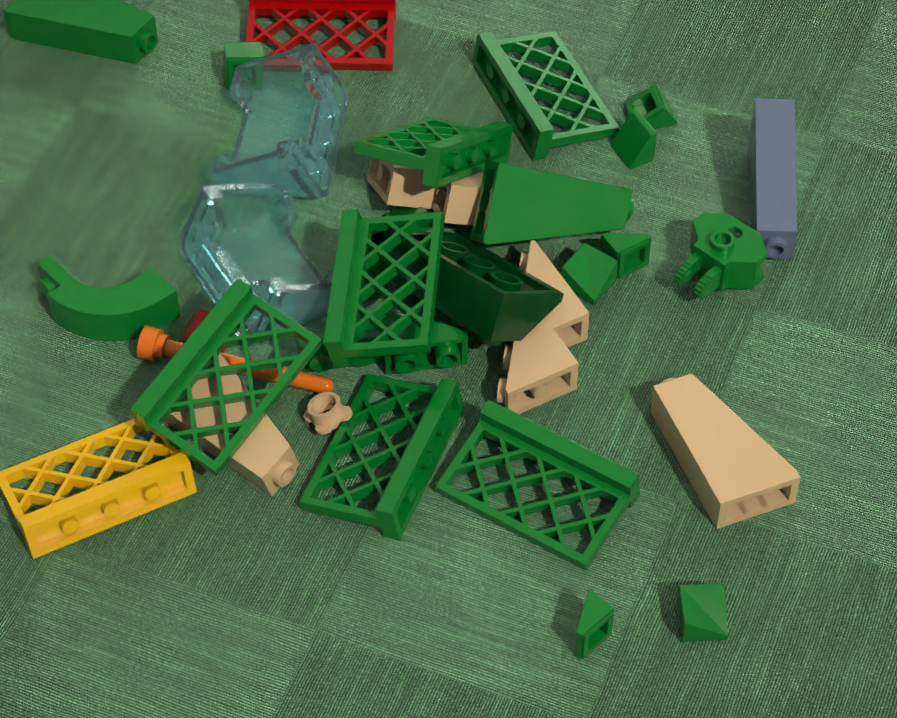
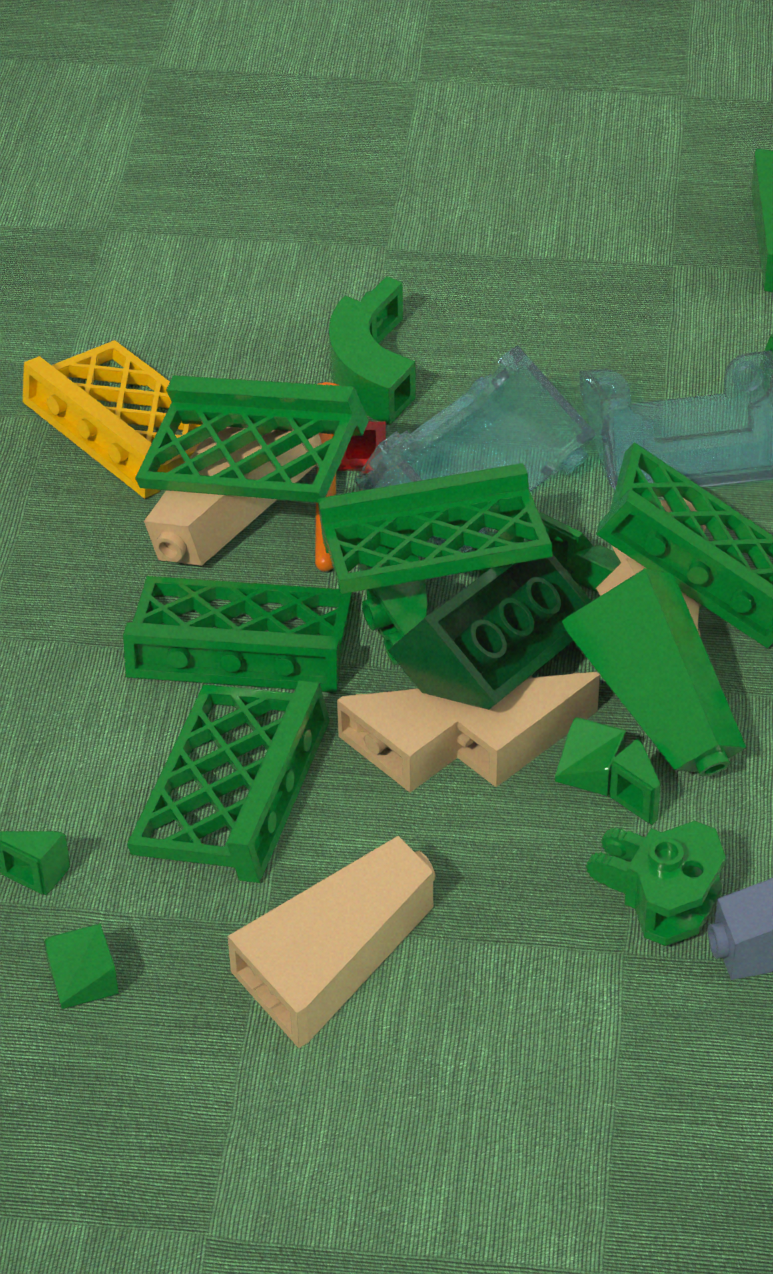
camera: 75 degrees right, 5 degrees down
tan plate [303,392,353,435] -> none

